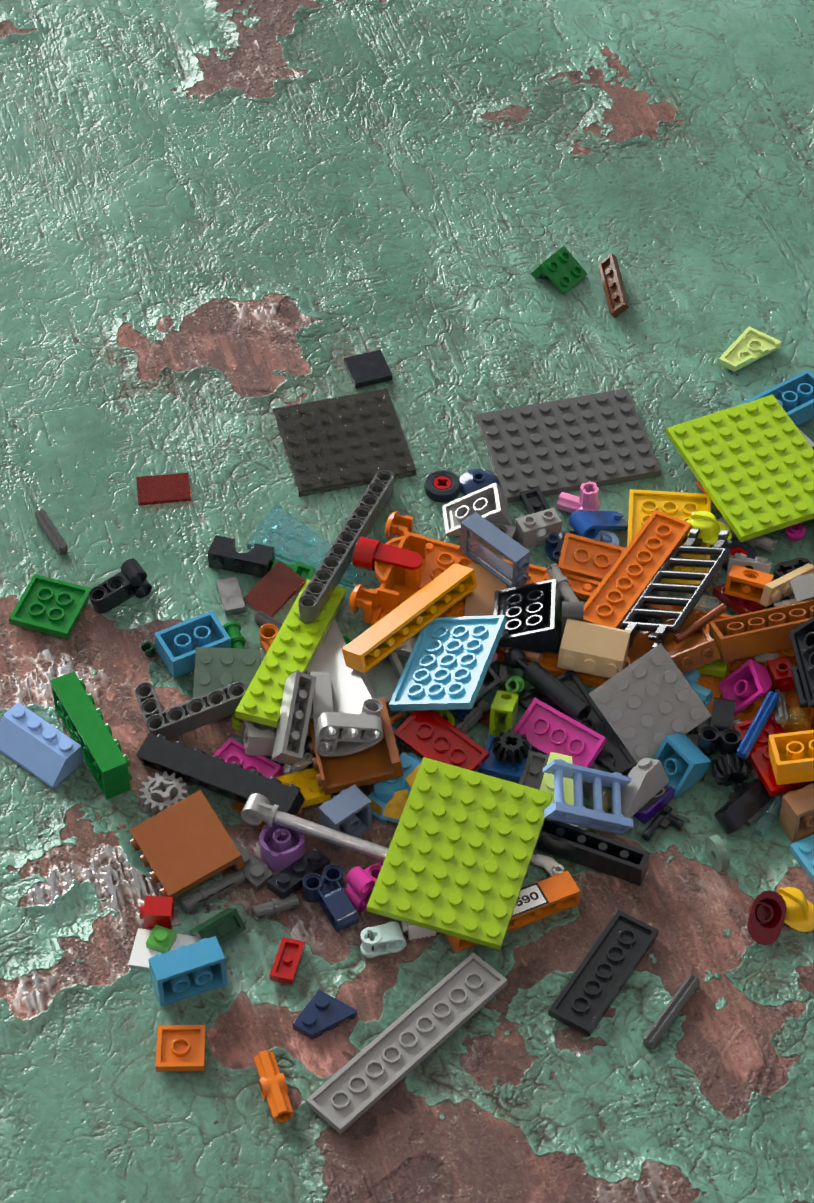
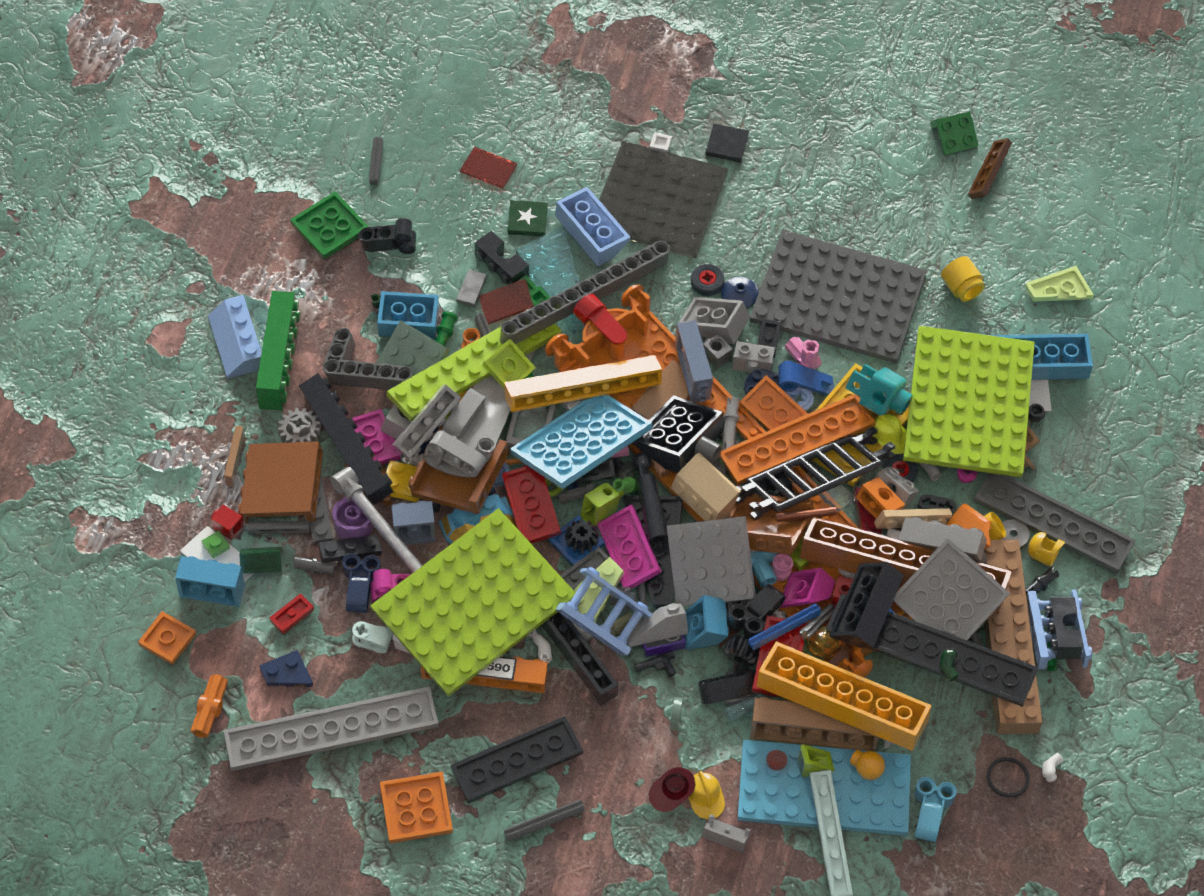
camera: 30 degrees right, 10 degrees up
none -> medium nougat tile [224,425,245,487]
none -> orange plate [380,772,453,844]
none -> lime plate [482,339,536,390]
none -> dark green tile [508,200,548,236]
none -> light blue slope [555,187,630,266]
none -> white plate [649,132,672,155]
none -> bright pink wheel [771,554,793,581]
none -> teal piece [845,364,913,415]
none -> yellow piece [941,256,985,302]

